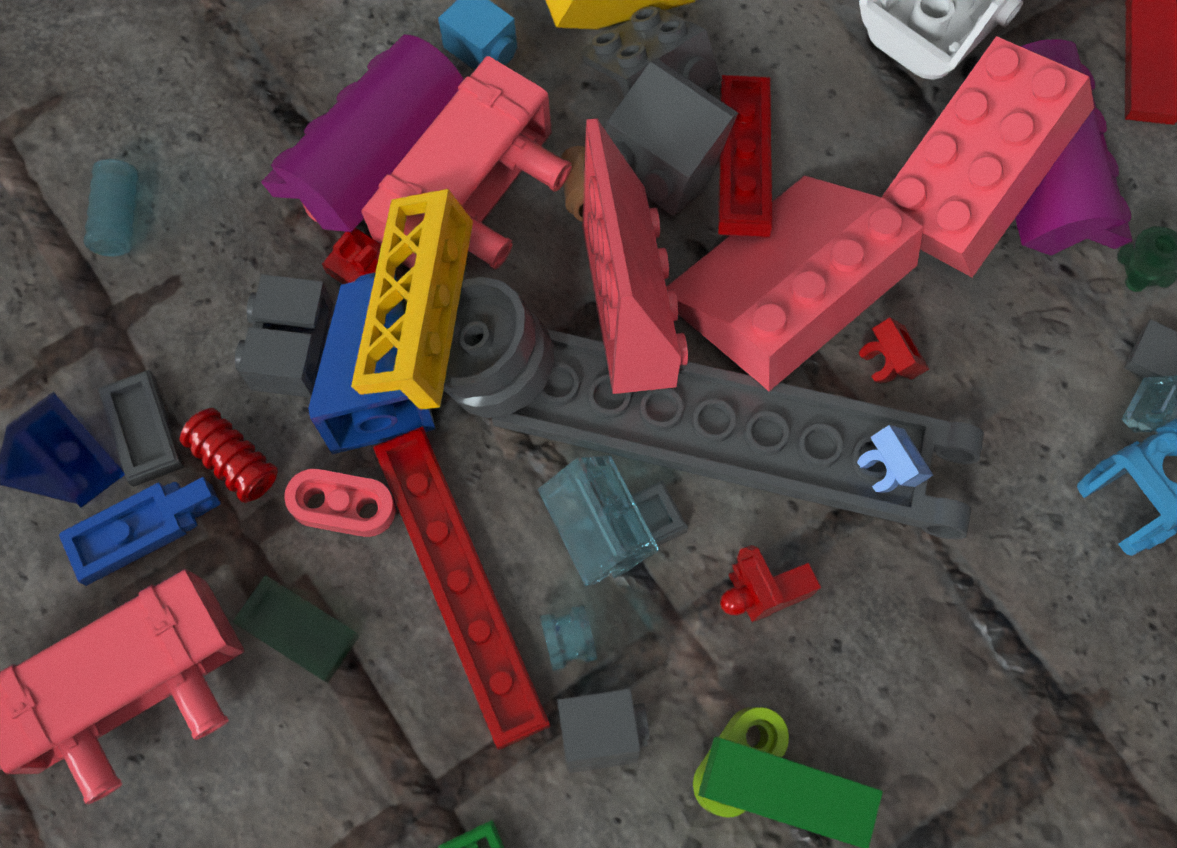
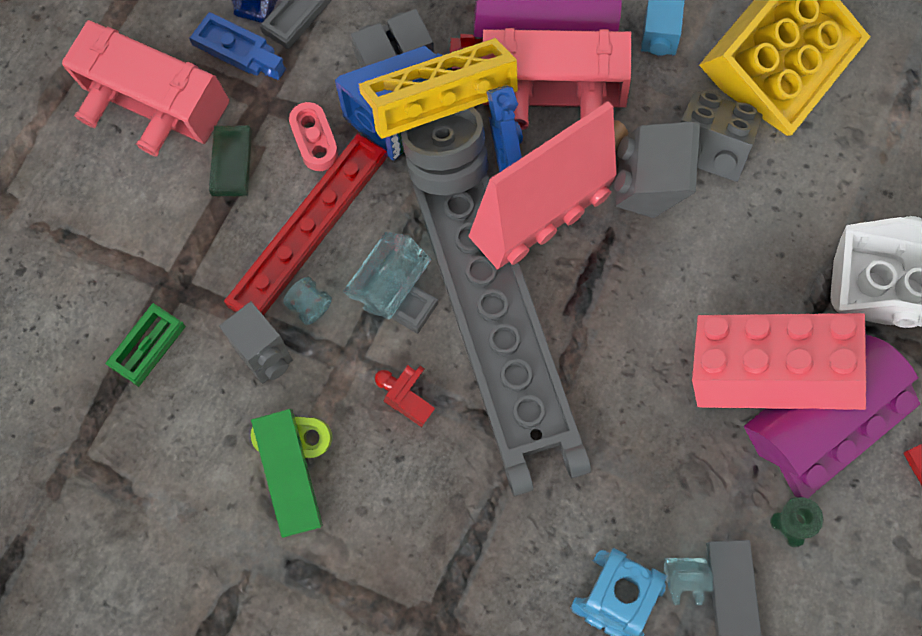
camera: 60 degrees right, 0 degrees up
red piece [179,407,278,503] -> none
coral slope [666,176,924,392] -> none
red tile [718,75,772,237] -> none
light blue tile [857,425,933,493] -> none
red tile [858,317,930,384] -> none
none -> blue hinge [487,86,523,172]

